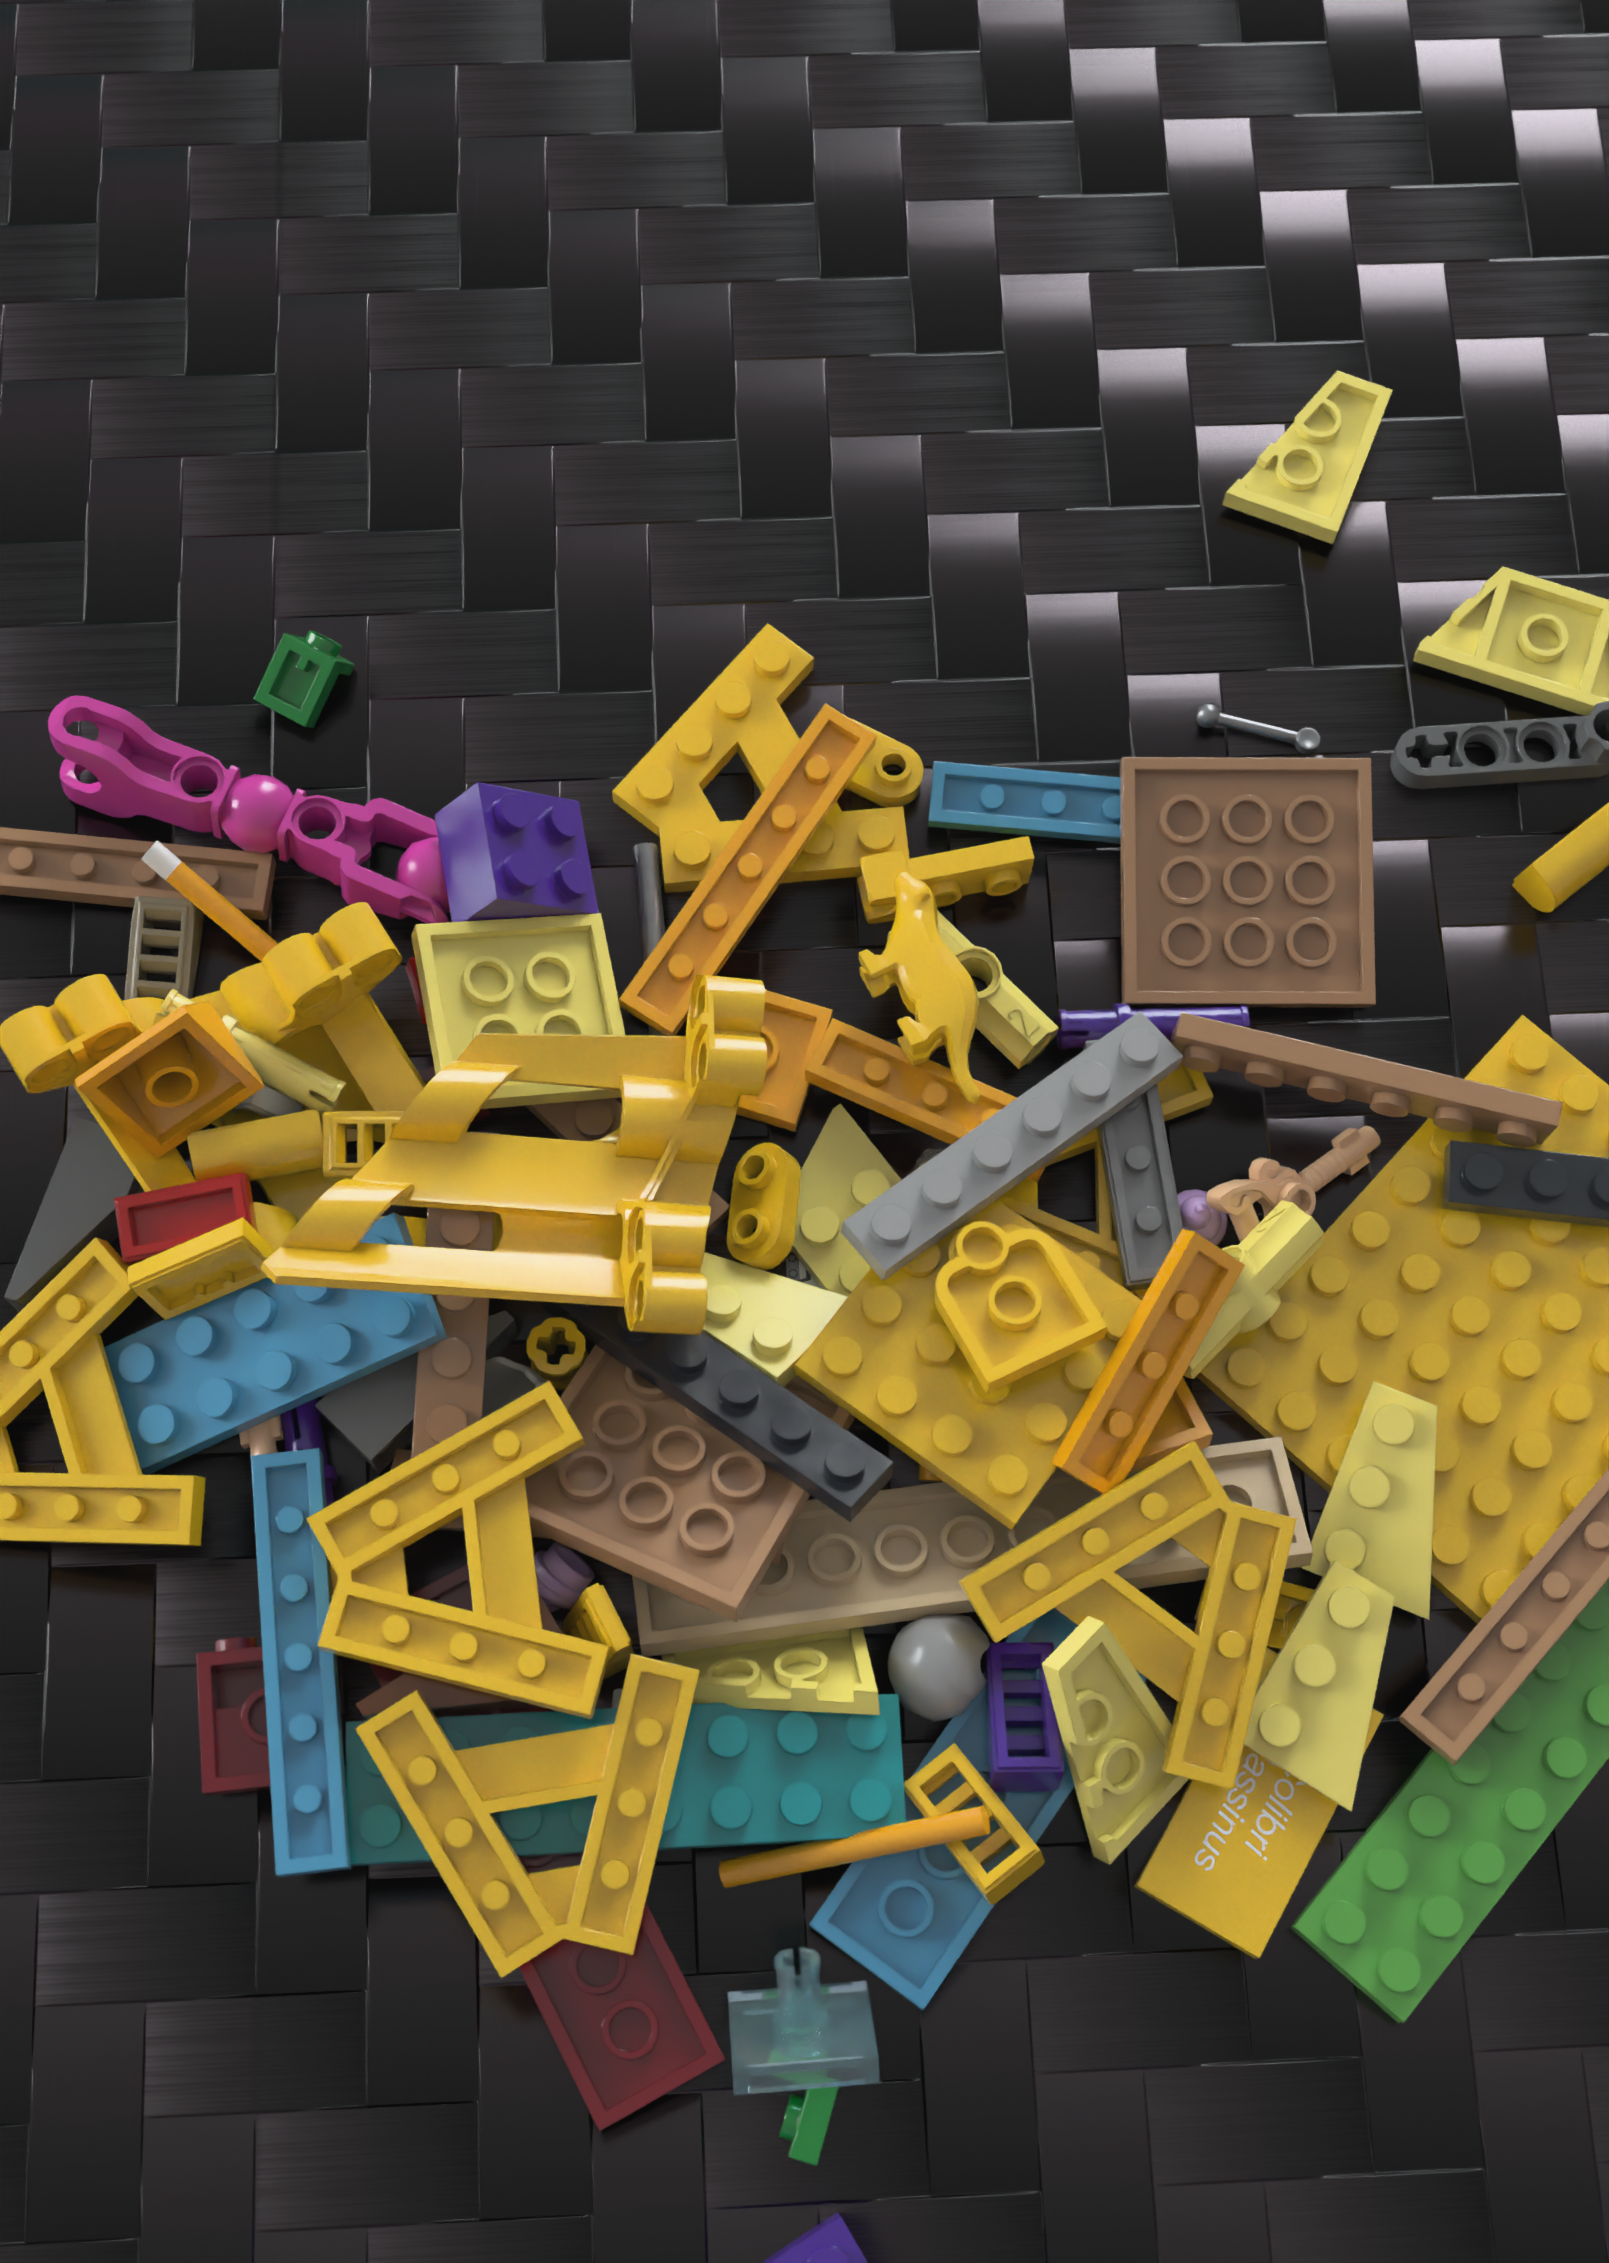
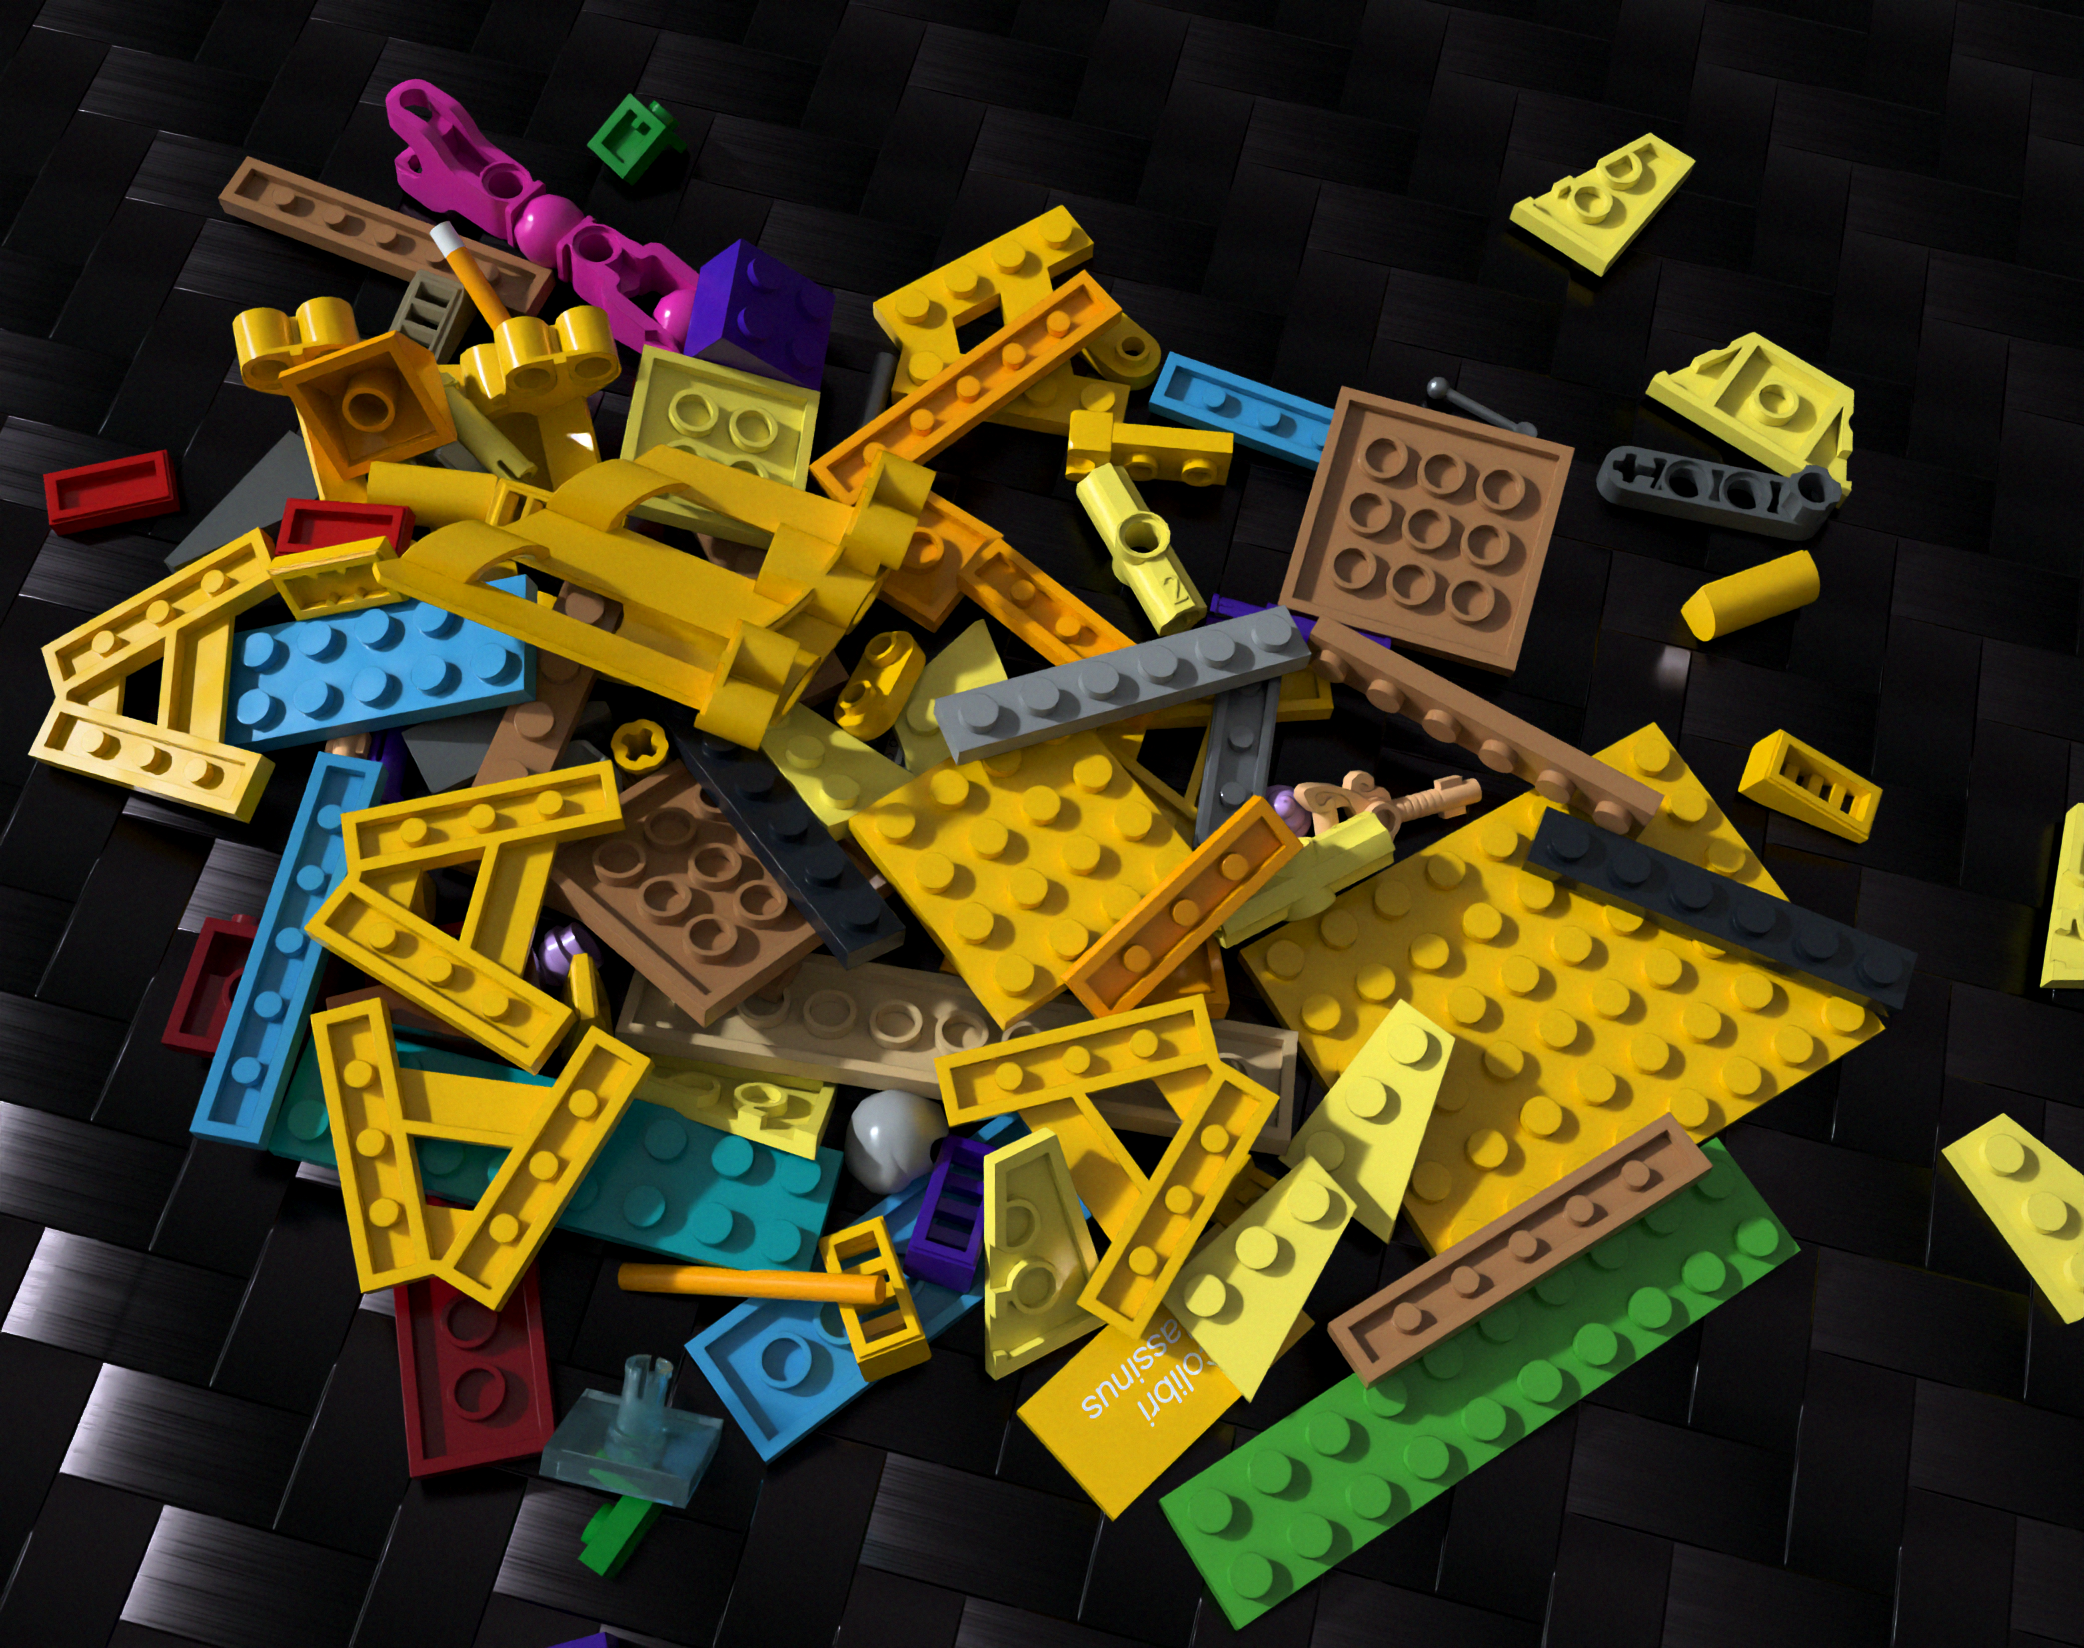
camera: 15 degrees right, 5 degrees down
yellow animal [859,872,980,1103] -> none
yellow plate [934,1221,1108,1394] -> none

